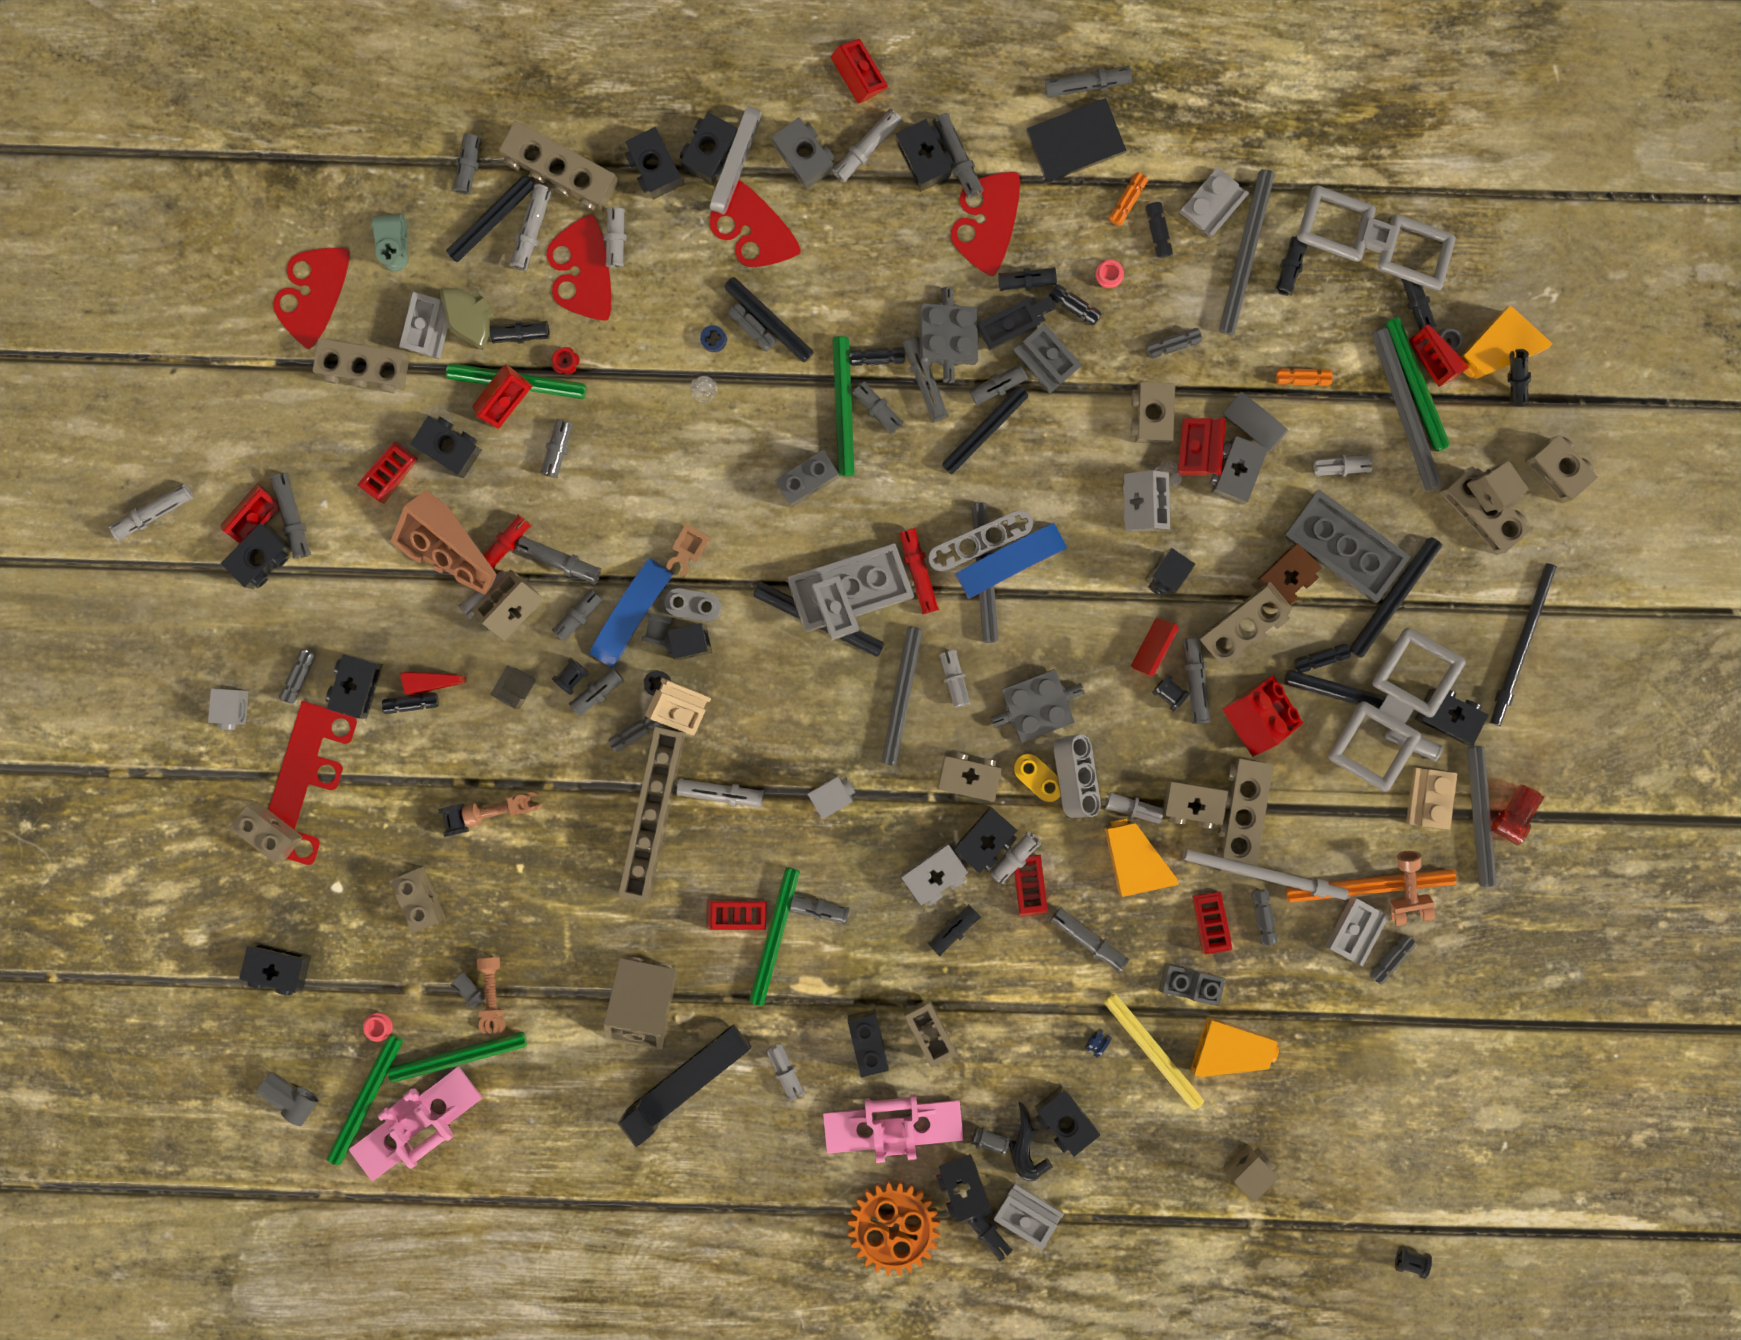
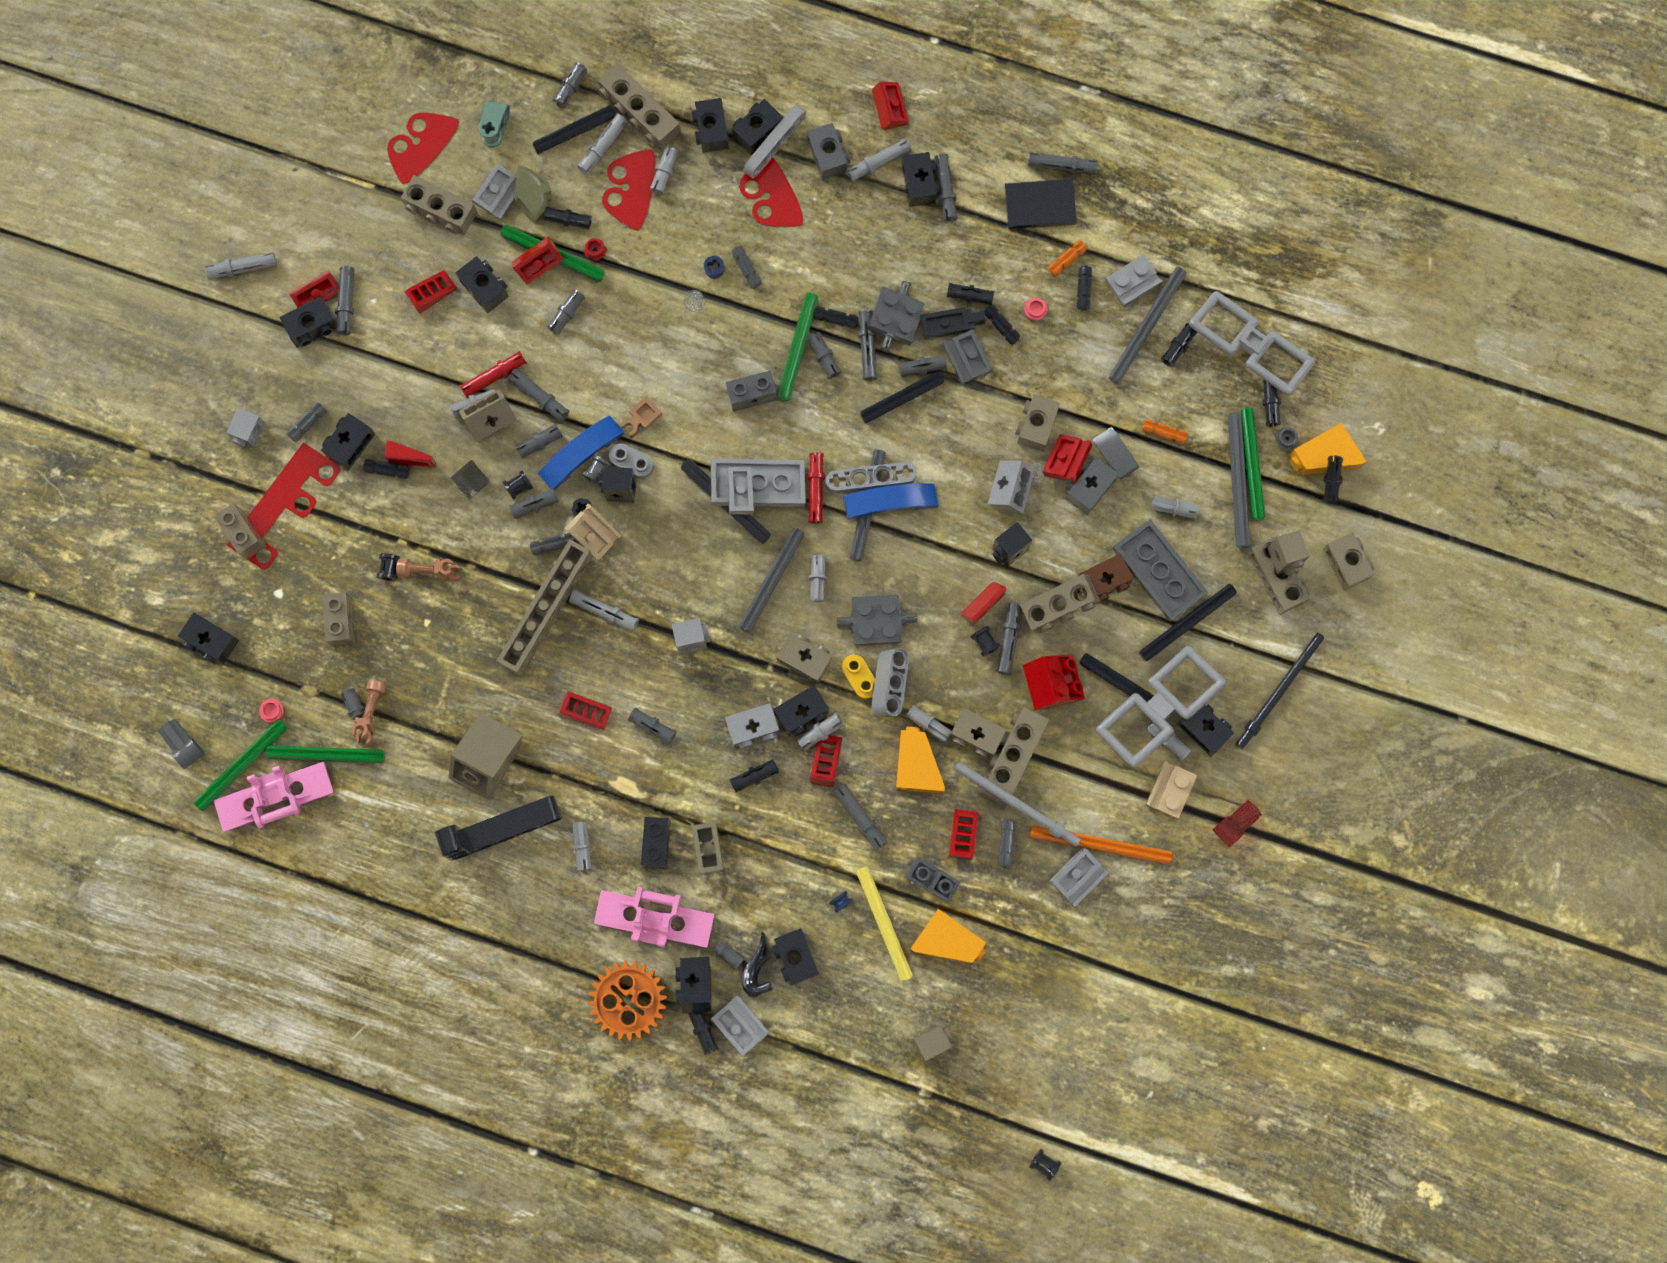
camera: 15 degrees right, 10 degrees down
nougat wedge [390,490,497,595] -> none
black axle [724,277,813,363] -> none
green axle [749,867,800,1006] -> none
red piece [951,172,1020,276] -> none
dark grey axle [1146,328,1202,359] -> none
black axle [1294,644,1351,673] -> none
dark grey axle [1370,934,1416,985] -> none
nougat bar [1390,850,1435,927] -> none
red slope [1409,325,1469,387] -> none
dark grey axle [1467,746,1496,887] -> none

